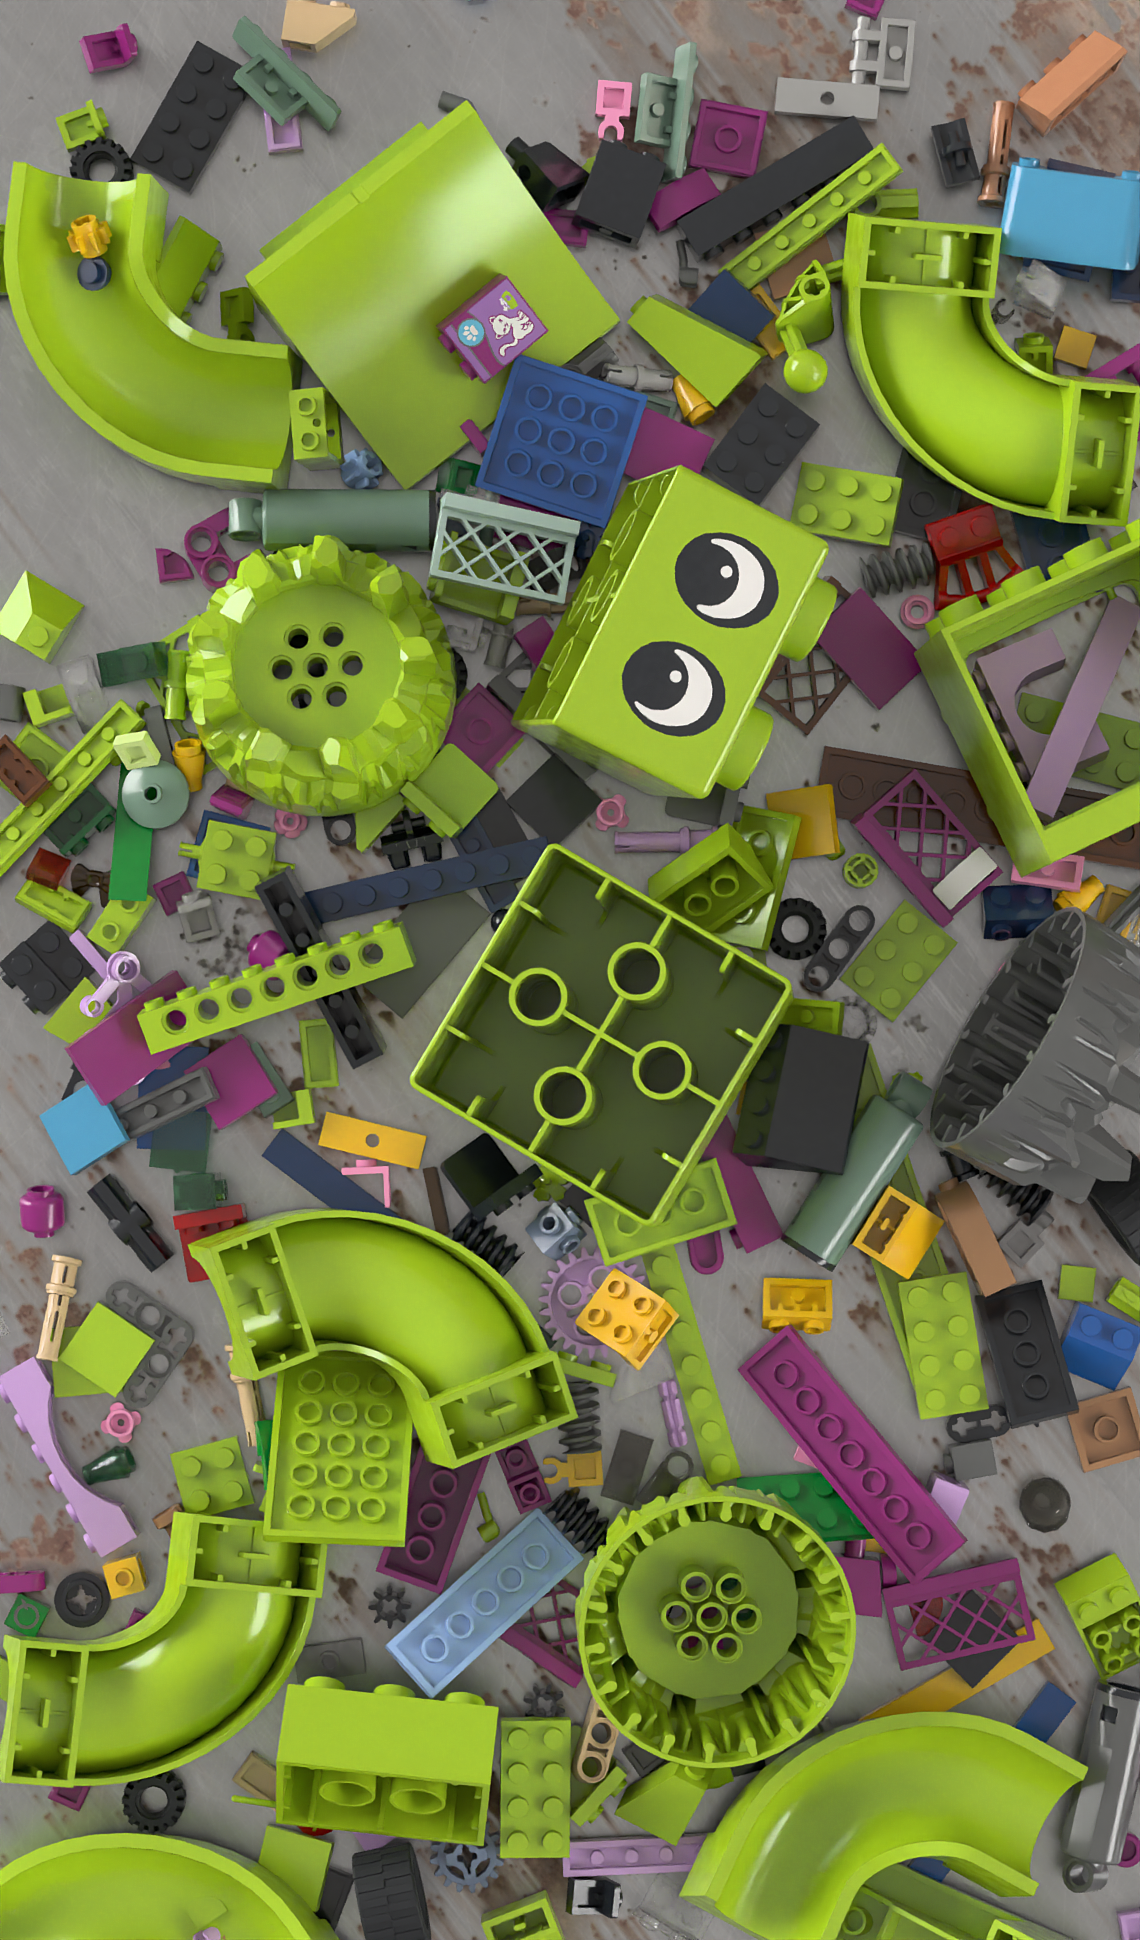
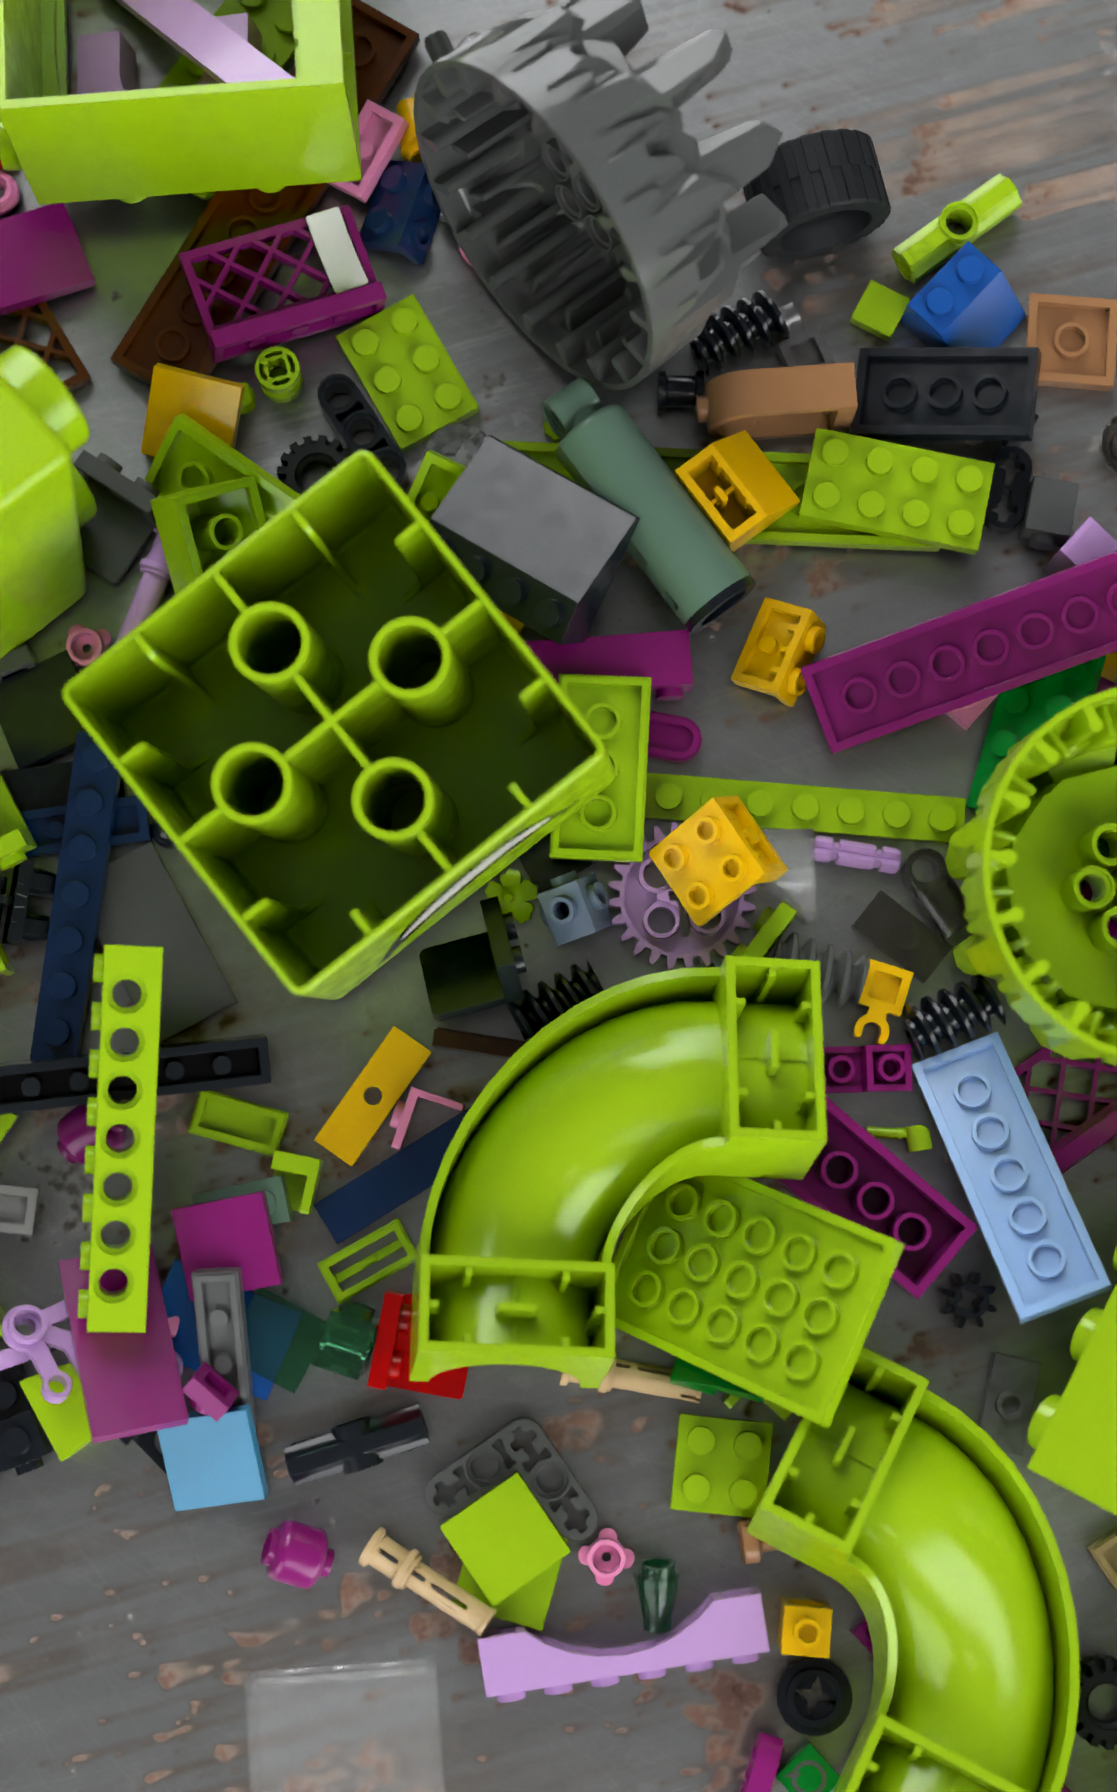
camera: 70 degrees left, 5 degrees down
none -> magenta plate [182,1362,240,1422]
none -> lime tile [317,1218,416,1305]

